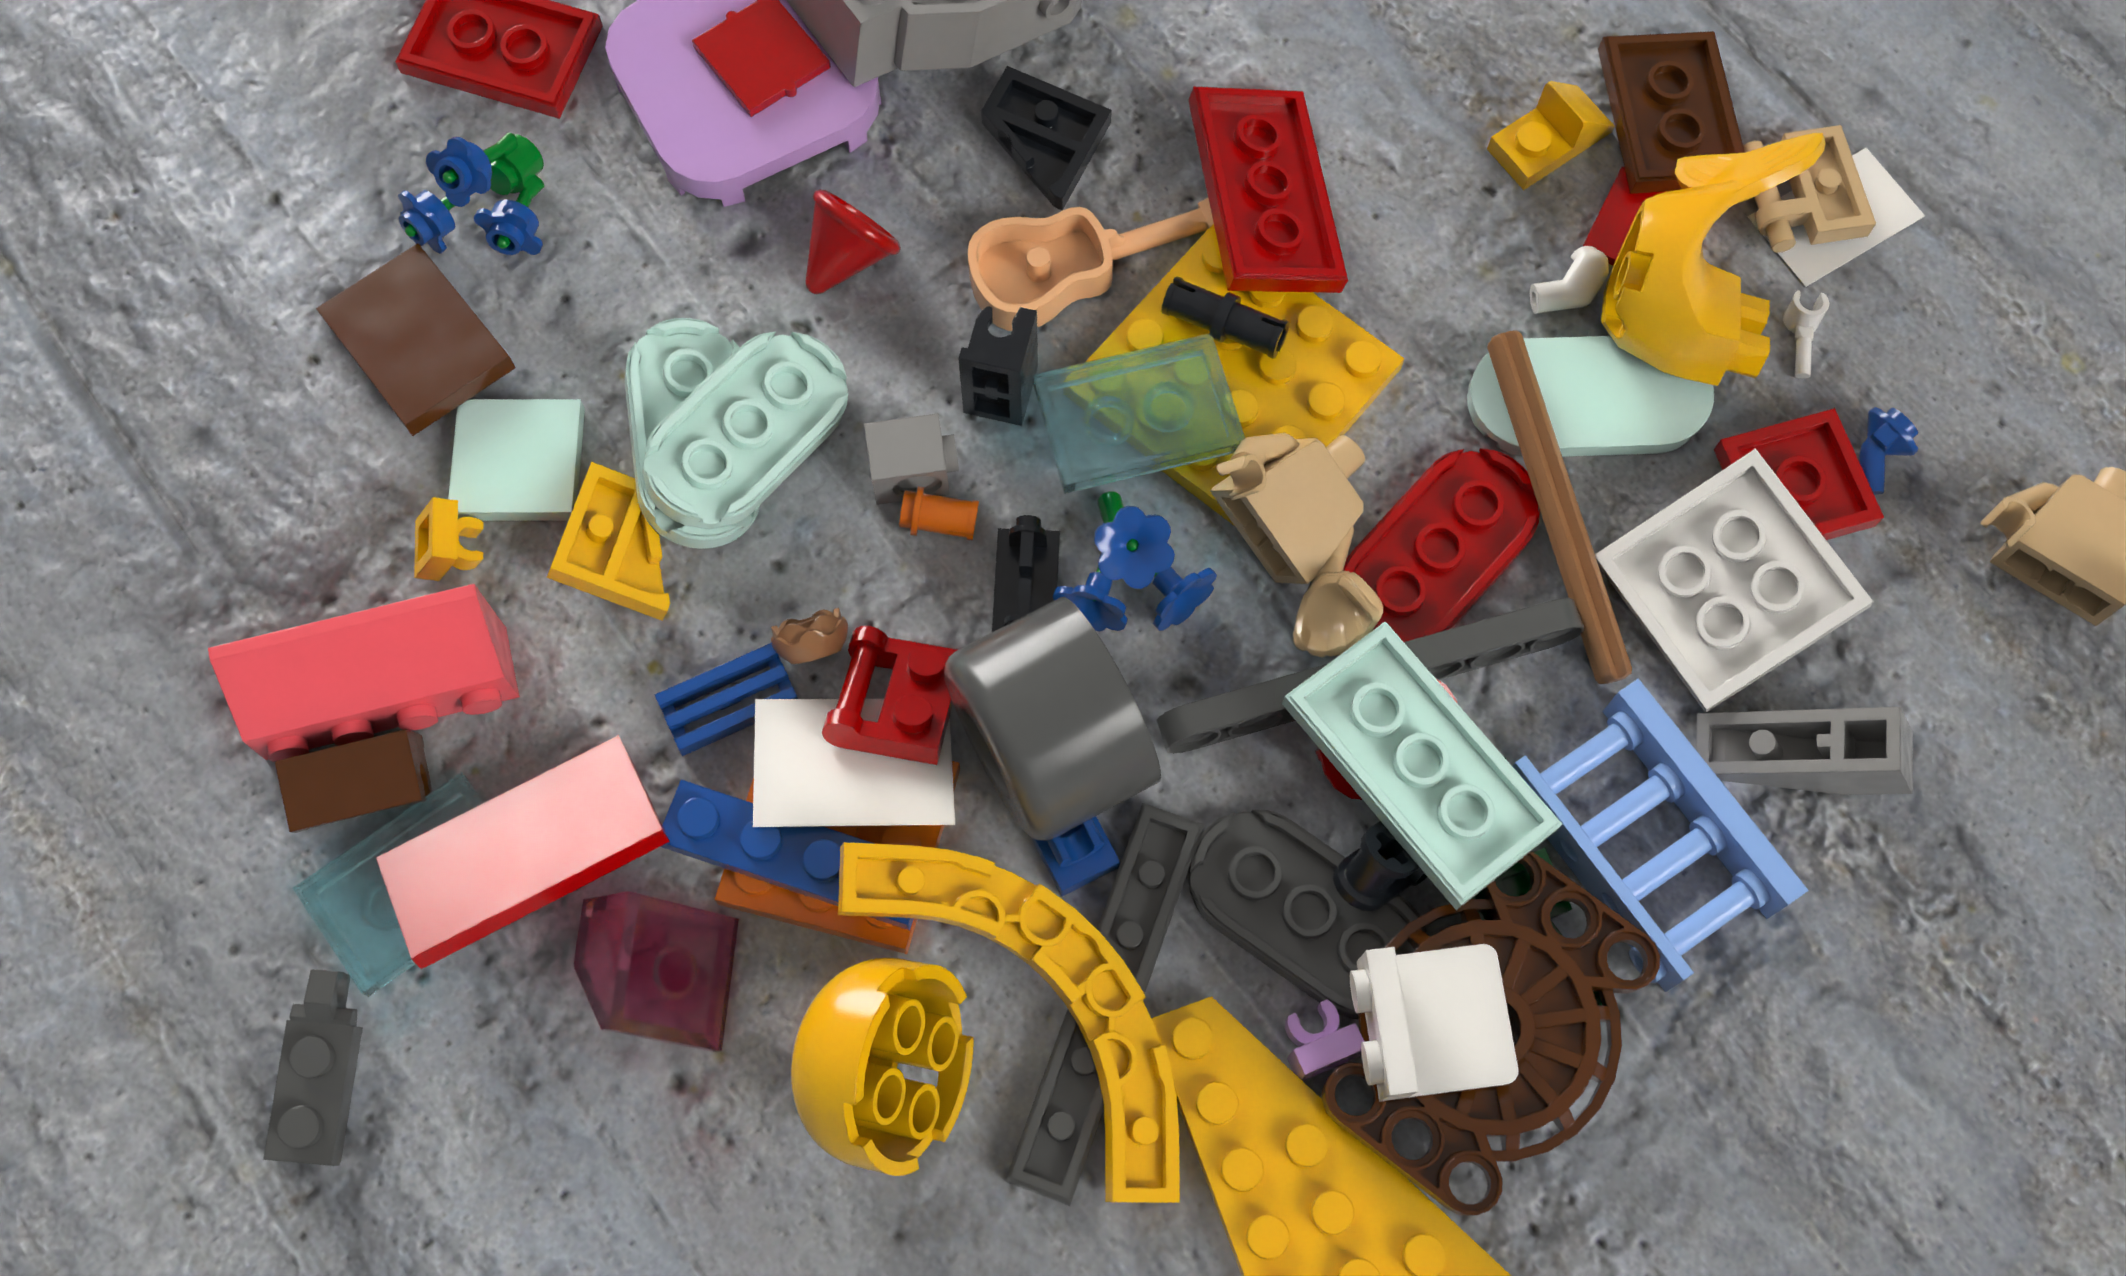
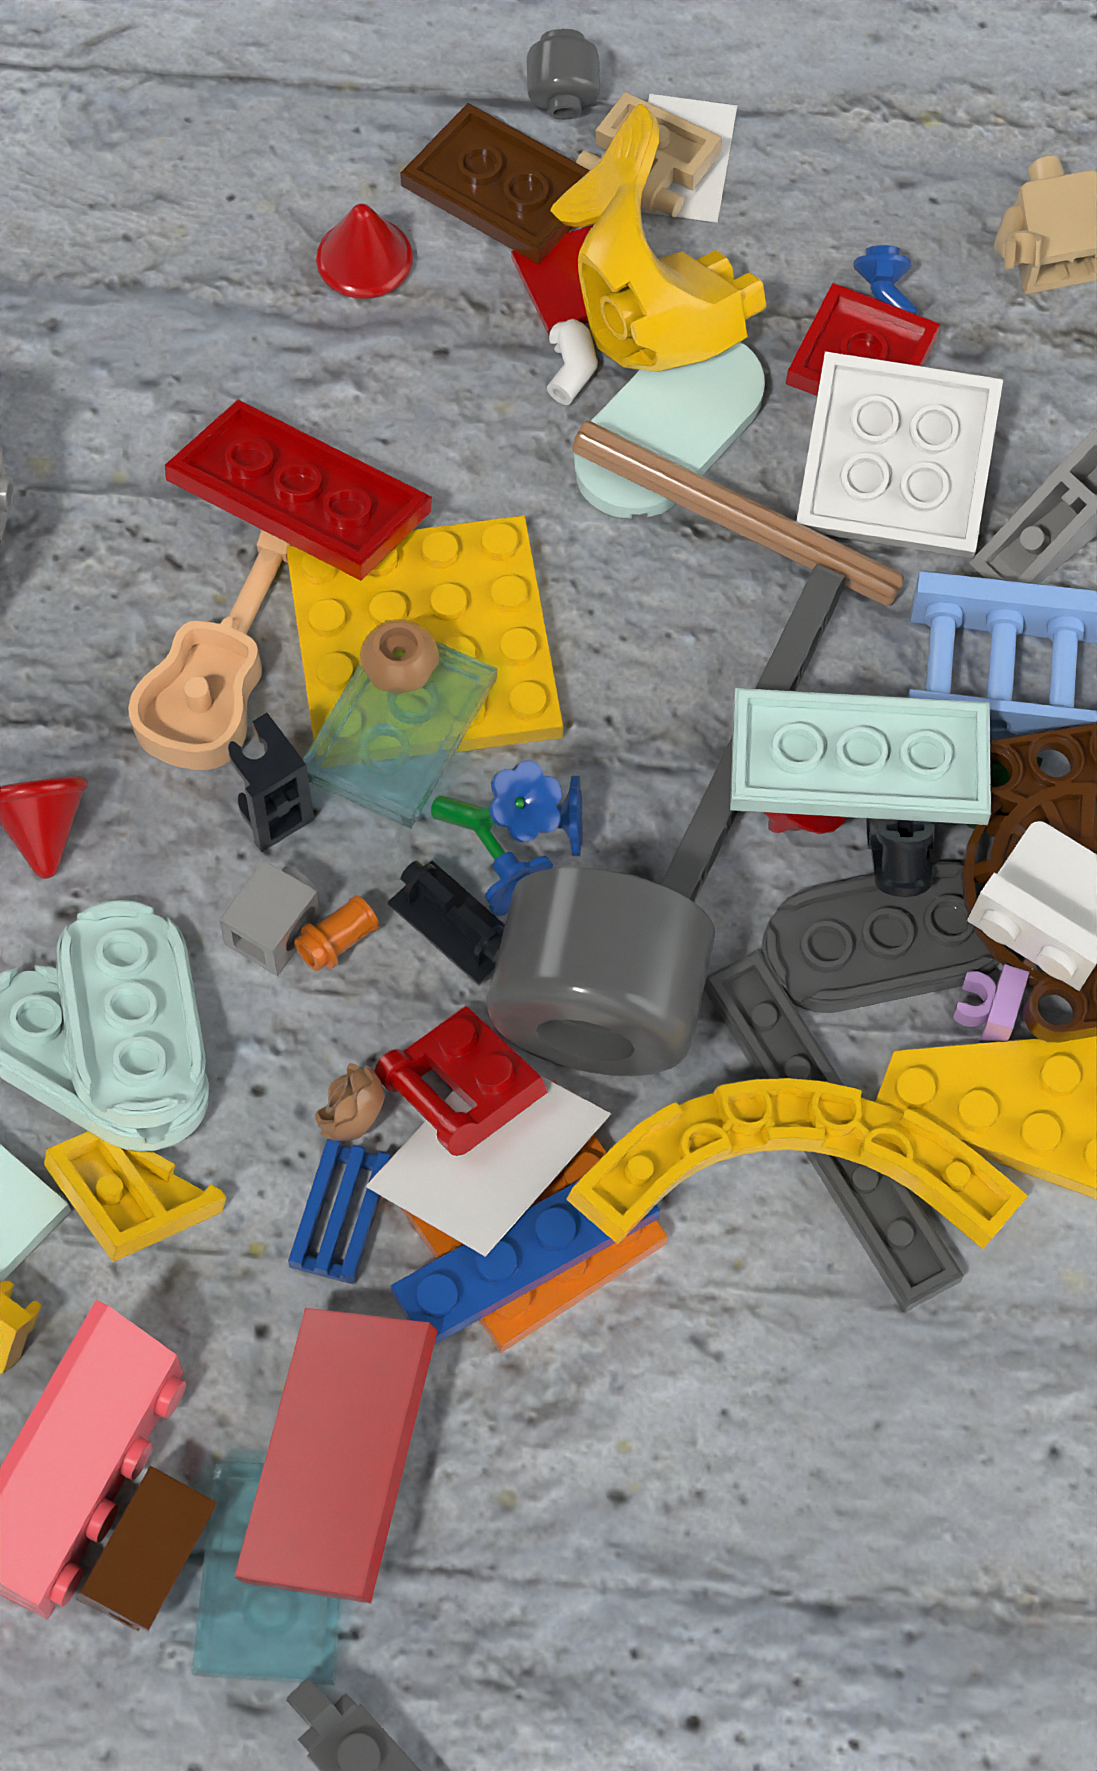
camera: 50 degrees left, 5 degrees down
clear pink slope [573,891,739,1052] -> none
yellow cylinder [791,957,974,1176] -> none
black wing [981,66,1112,210] -> none
blue tile [1032,816,1120,897] -> none
black pin [1161,276,1290,359] -> none
tan torso [1210,433,1383,657] -> none
red tile [1344,448,1540,642] -> none
yellow slope [1487,81,1615,191] -> none
white hand [1783,290,1829,379] -> none
none -> red hat [316,203,413,299]
none -> medium nougat plate [360,619,439,694]
none -> dark grey head [527,29,600,119]

